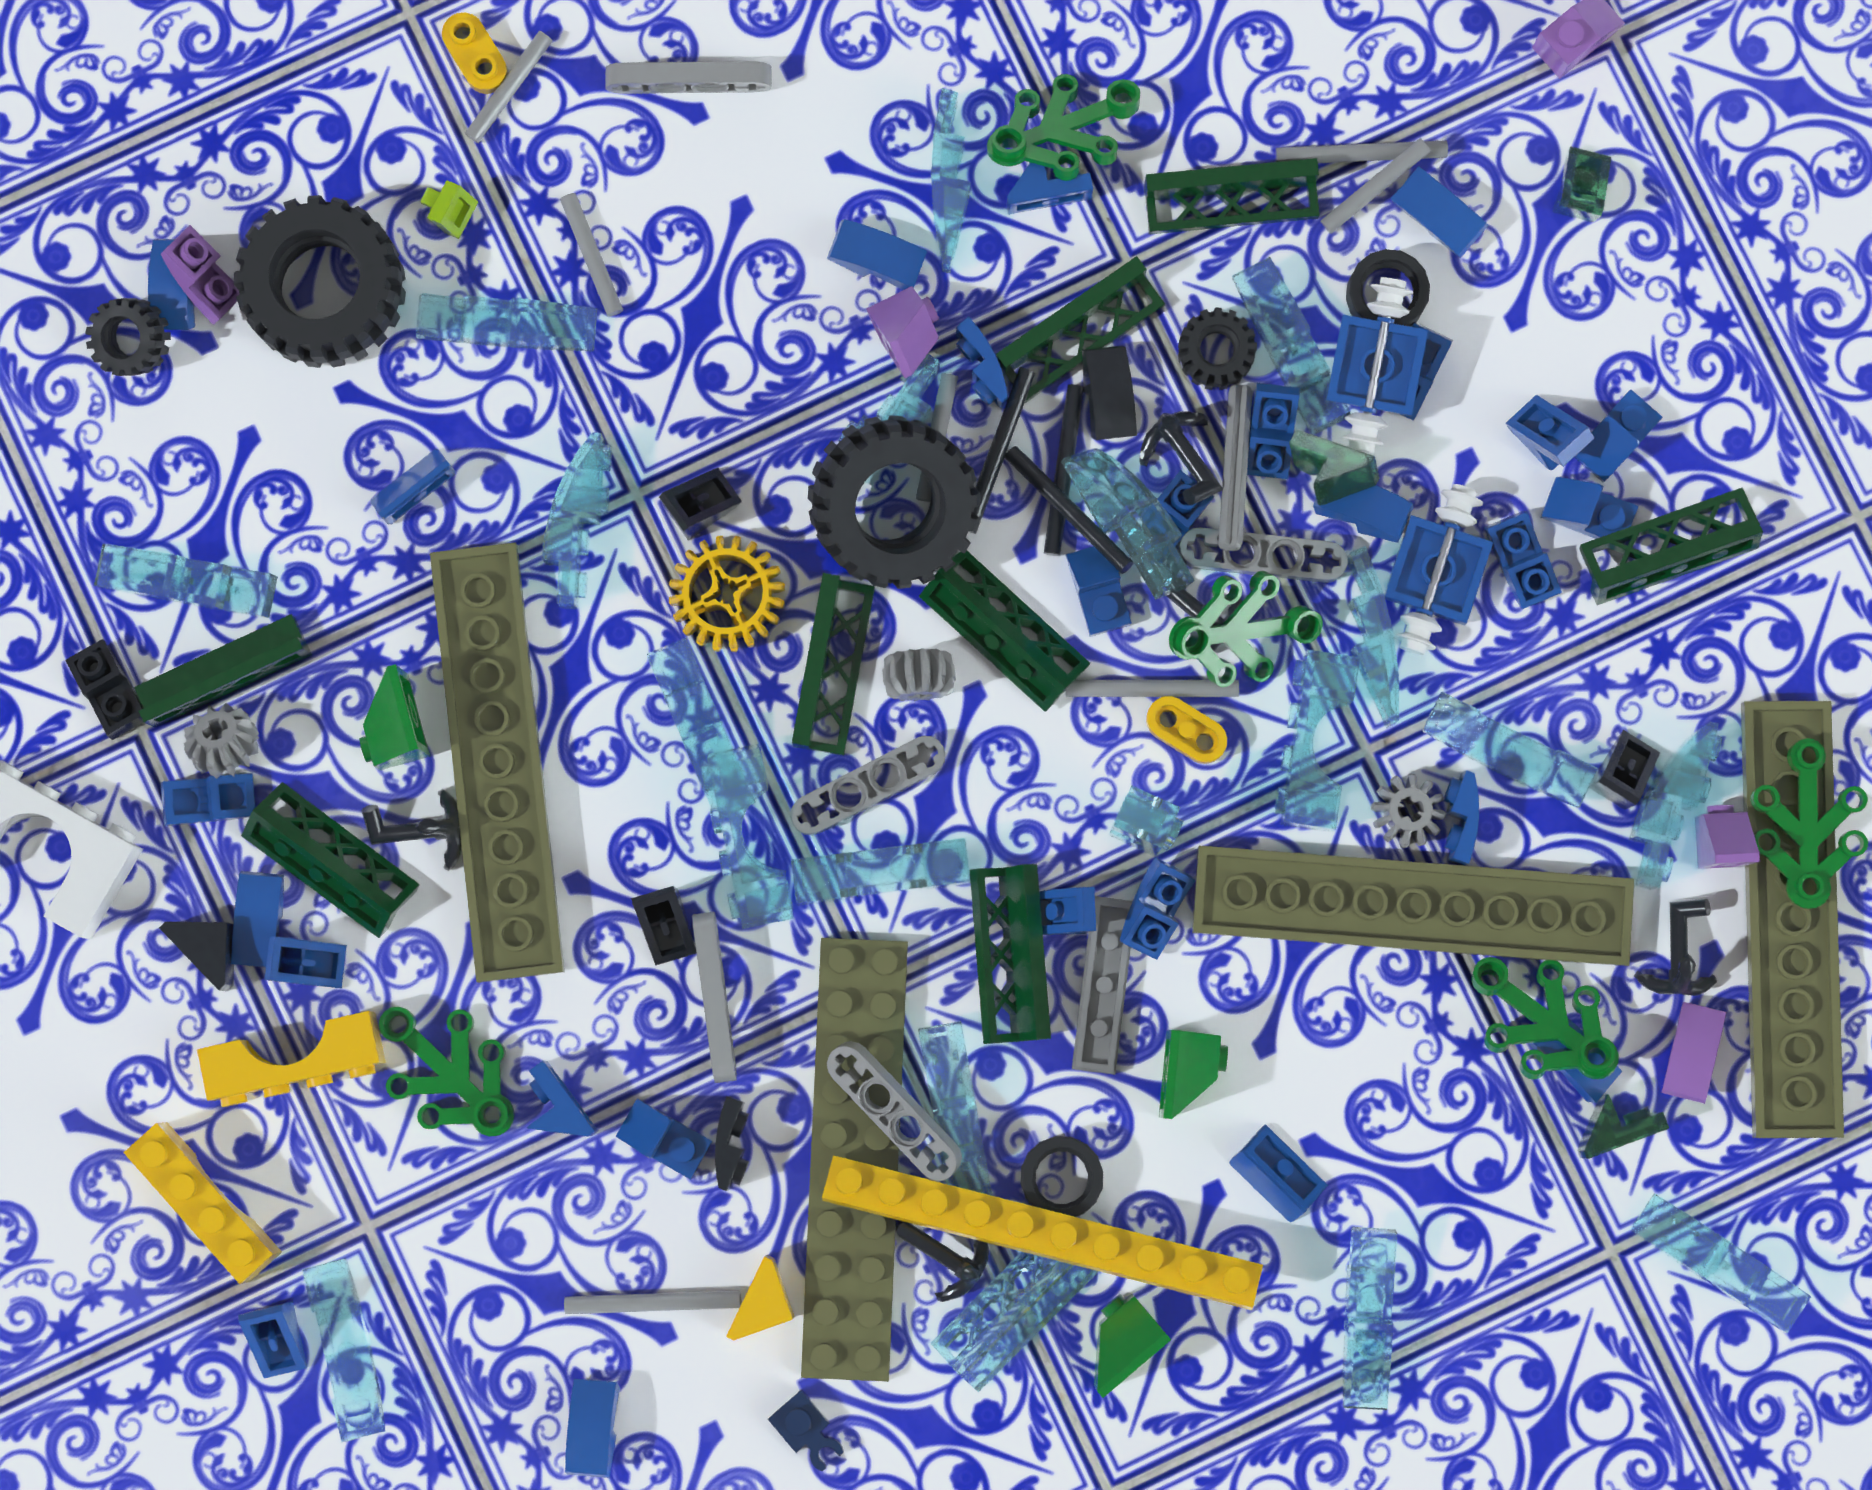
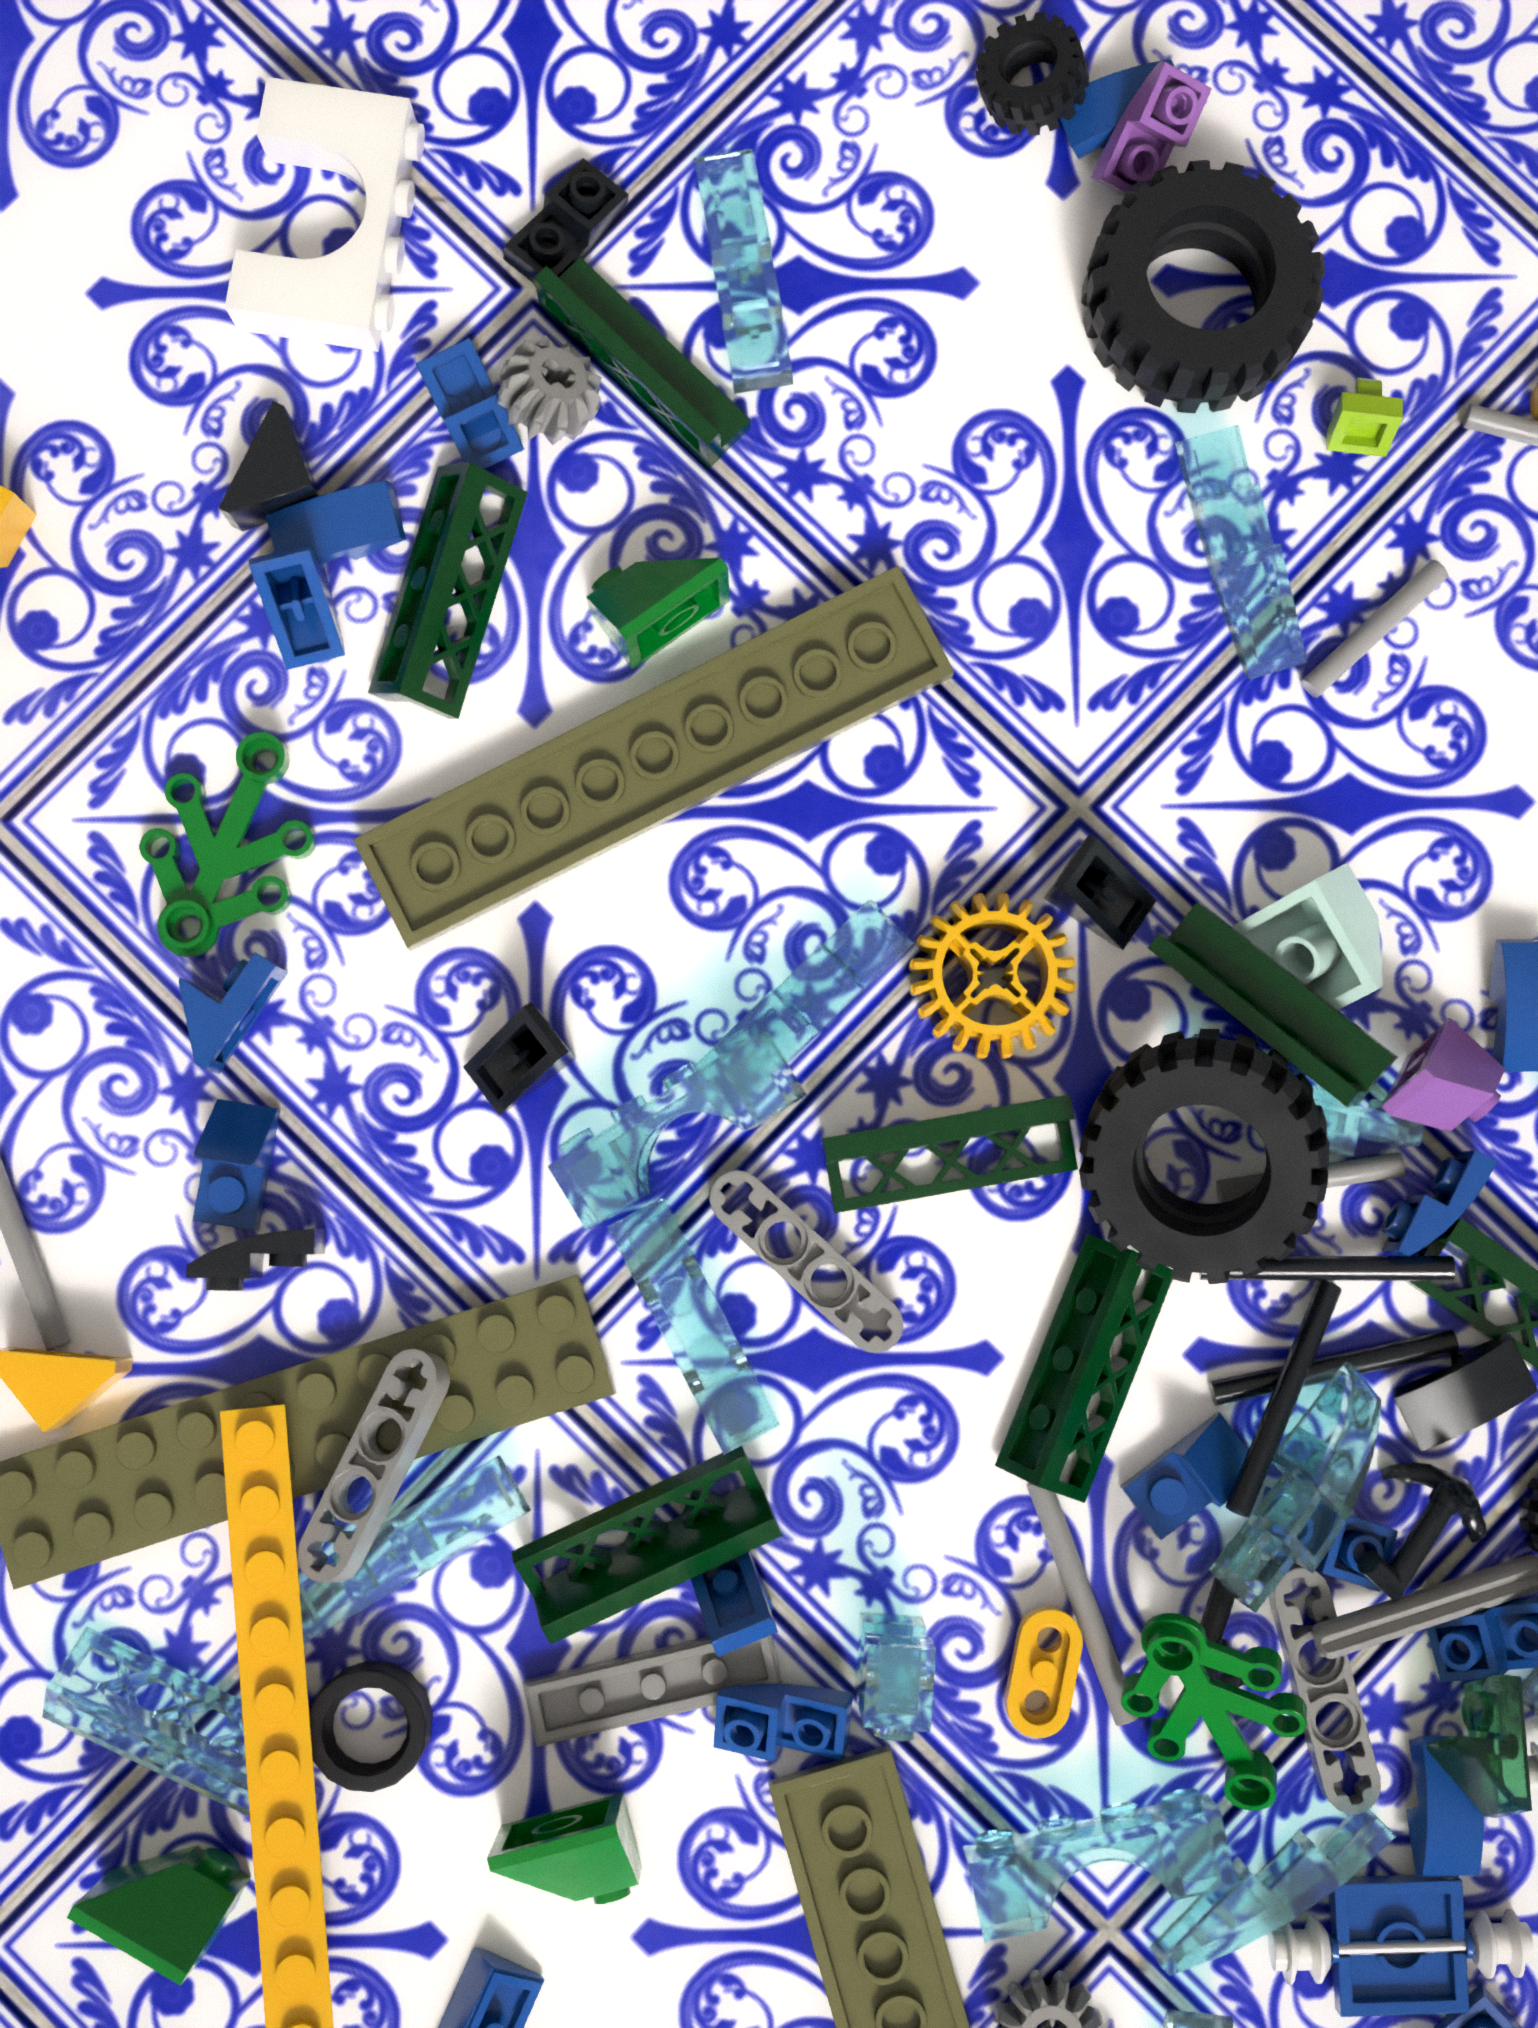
camera: 65 degrees right, 0 degrees up
yellow arch [197,1011,386,1107] -> none
black piece [361,788,462,871] -> none
blue slope [370,449,456,525] -> none
clear light blue slope [542,432,612,609] -> none
light grey beam [692,912,737,1083] -> none
light grey gear [882,648,956,701] -> none
black piece [897,1221,989,1302] -> none
none -> dark green fence [1148,902,1398,1107]
none -> light aqua slope [1232,863,1383,1010]

